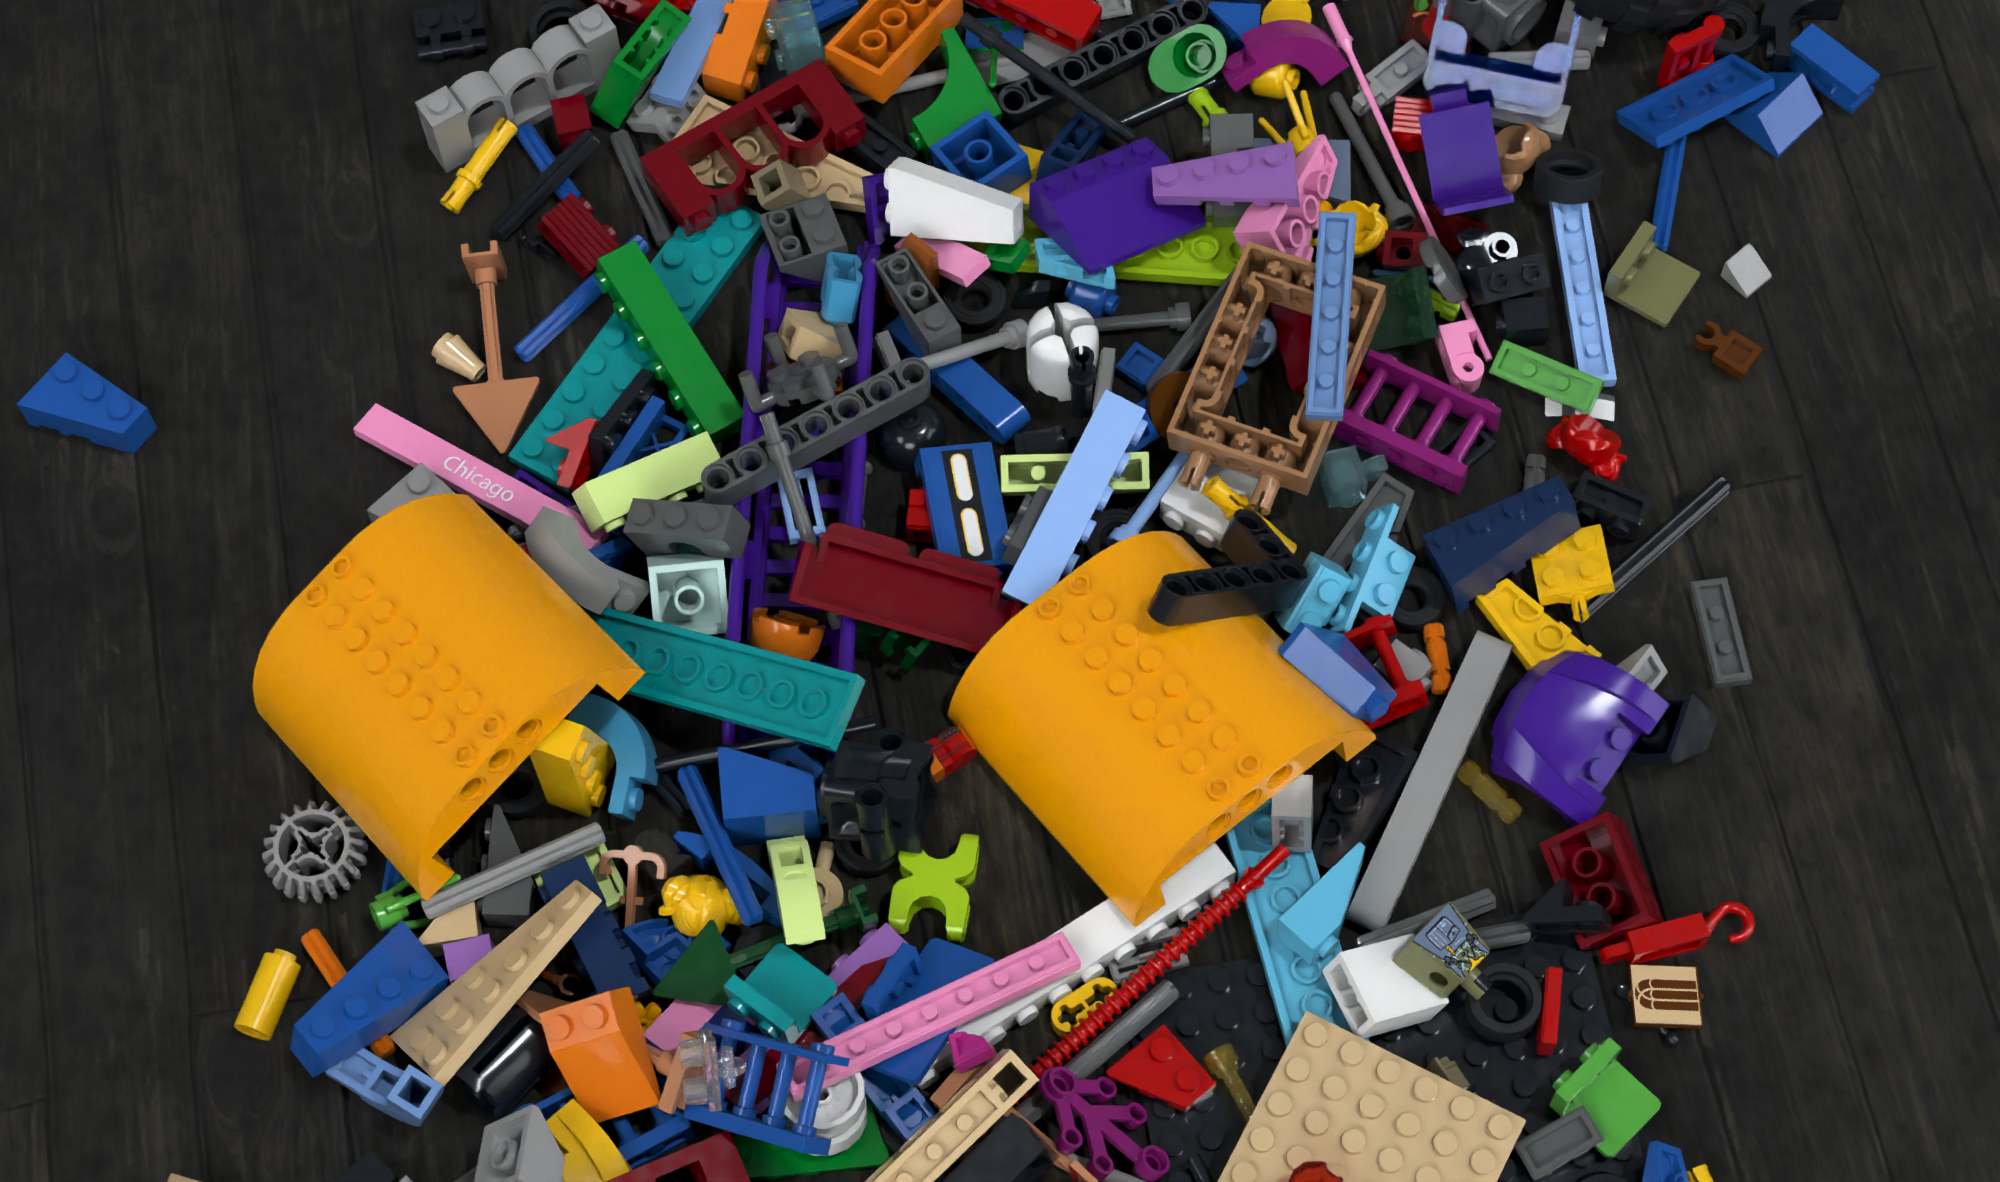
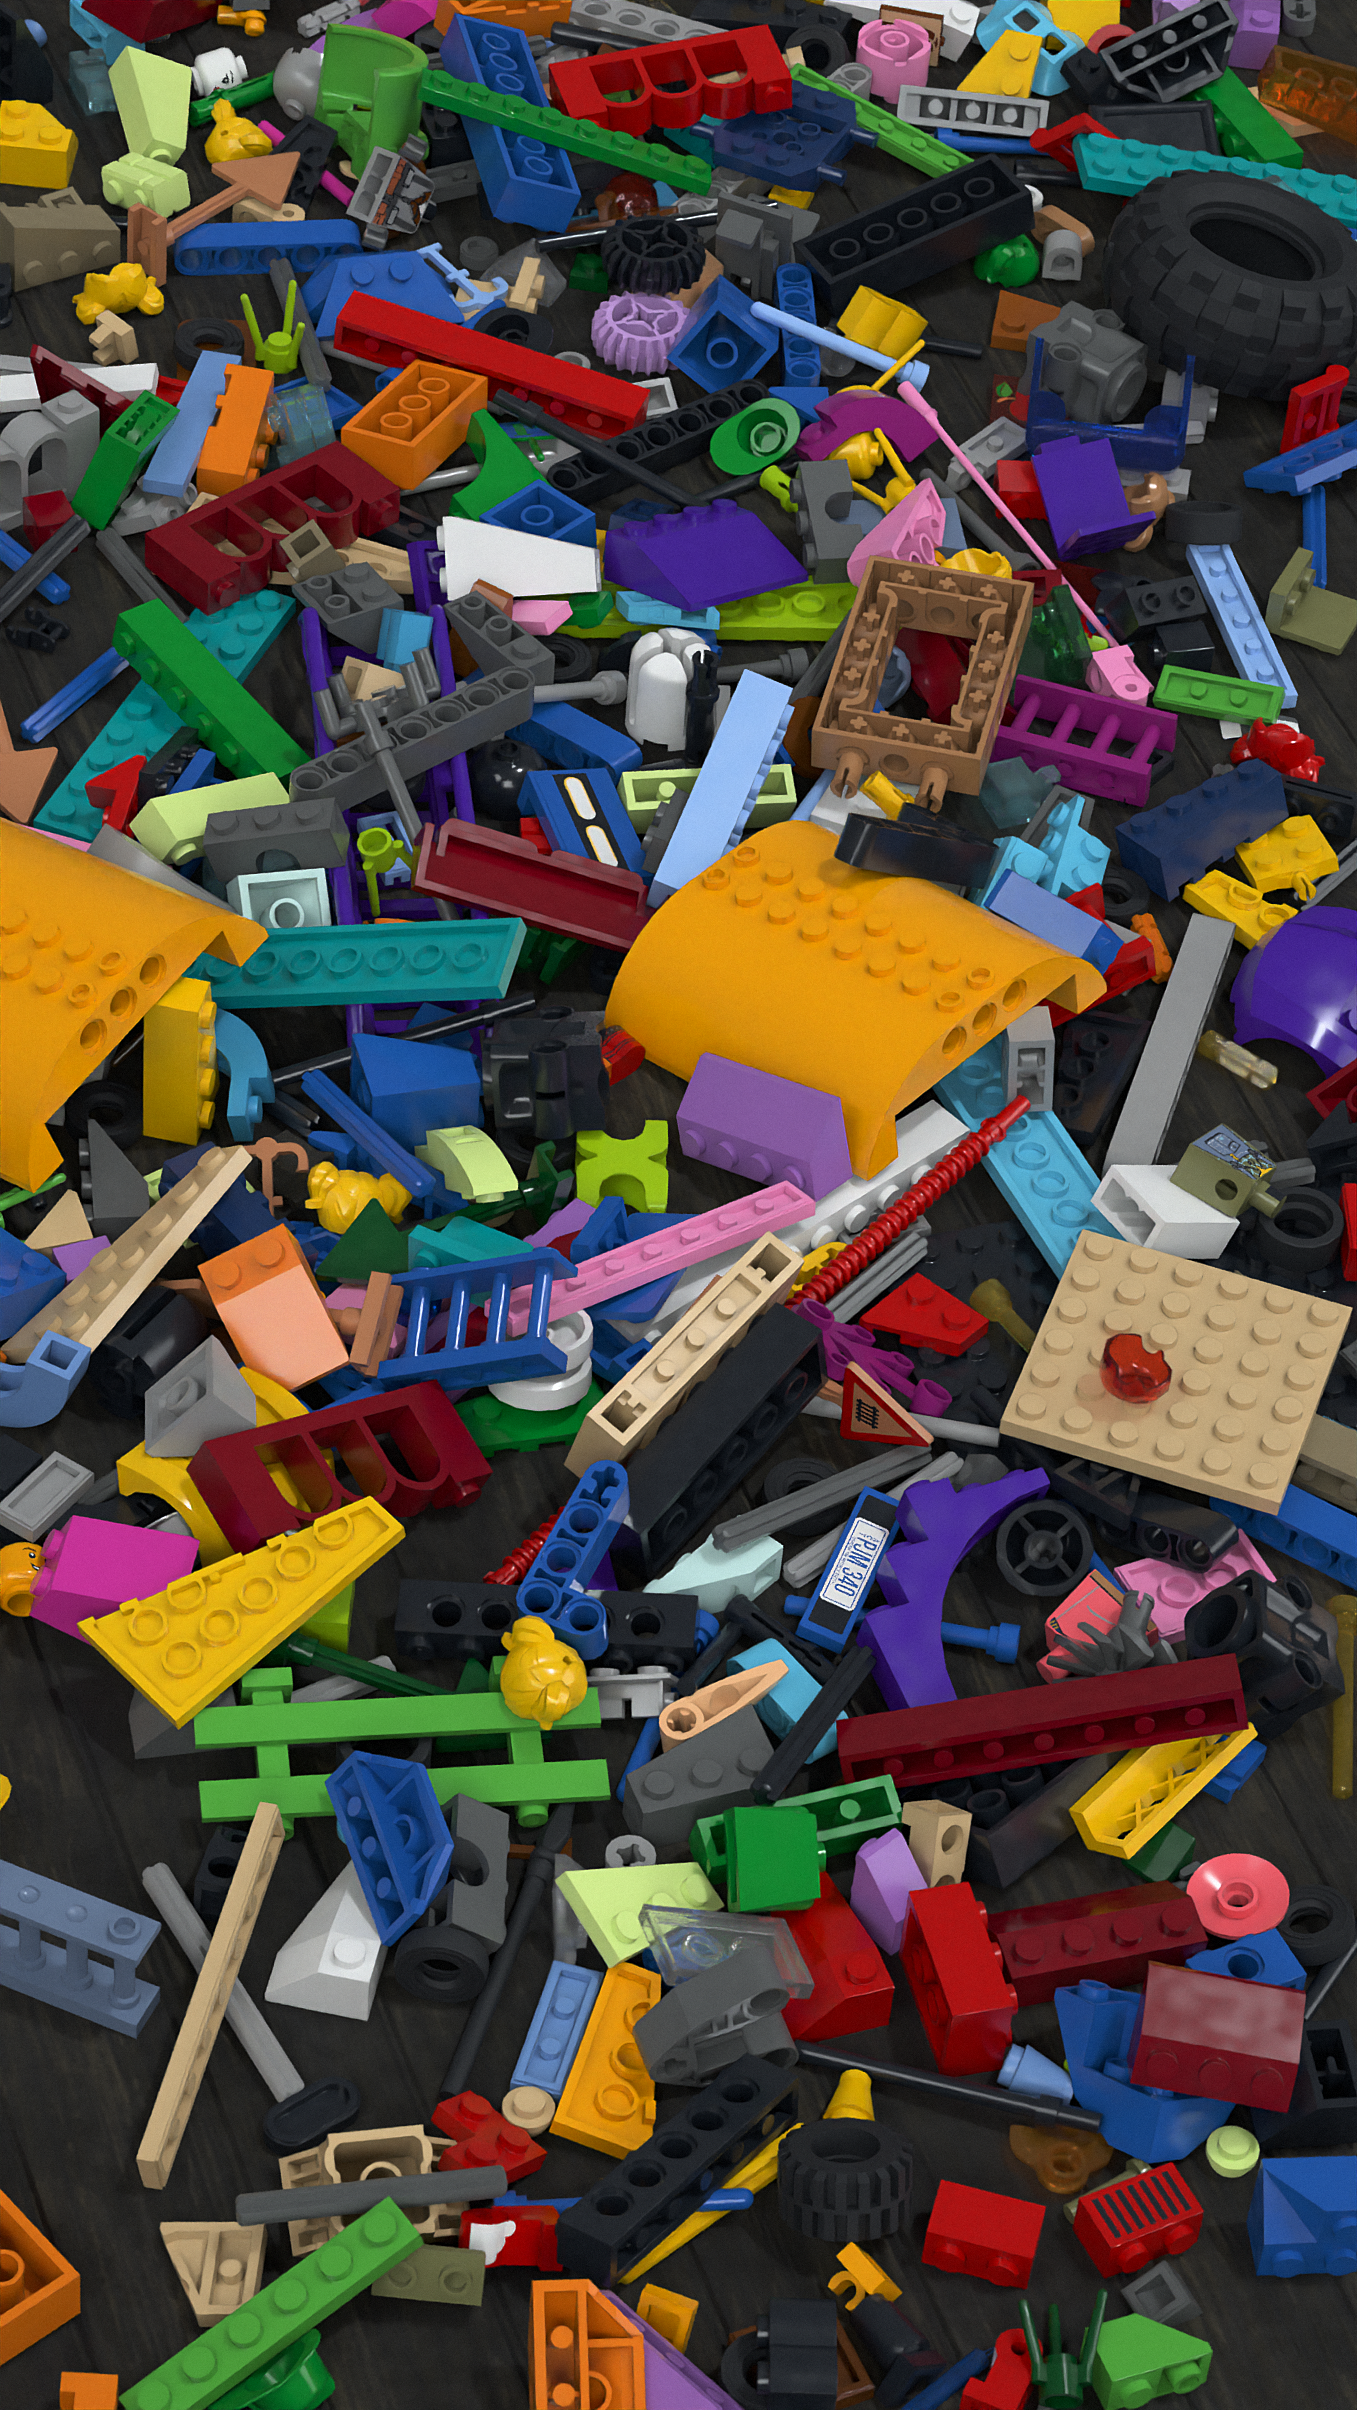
camera: 15 degrees left, 20 degrees down
light grey axle [421,822,606,919] -> none
dark red brick [536,192,620,279] -> none
clear hips [678,1028,746,1112] -> none
dark pink tile [948,1031,996,1073] -> none
medium lavender wing [1151,141,1300,207] -> none
medium azure slope [1277,842,1365,965] -> none
medium blue tile [1305,212,1356,421] -> none
dark grey tile [1419,236,1468,304] -> none
none -> lime plant [357,827,412,917]
none -> medium lavender slope [676,1052,853,1202]

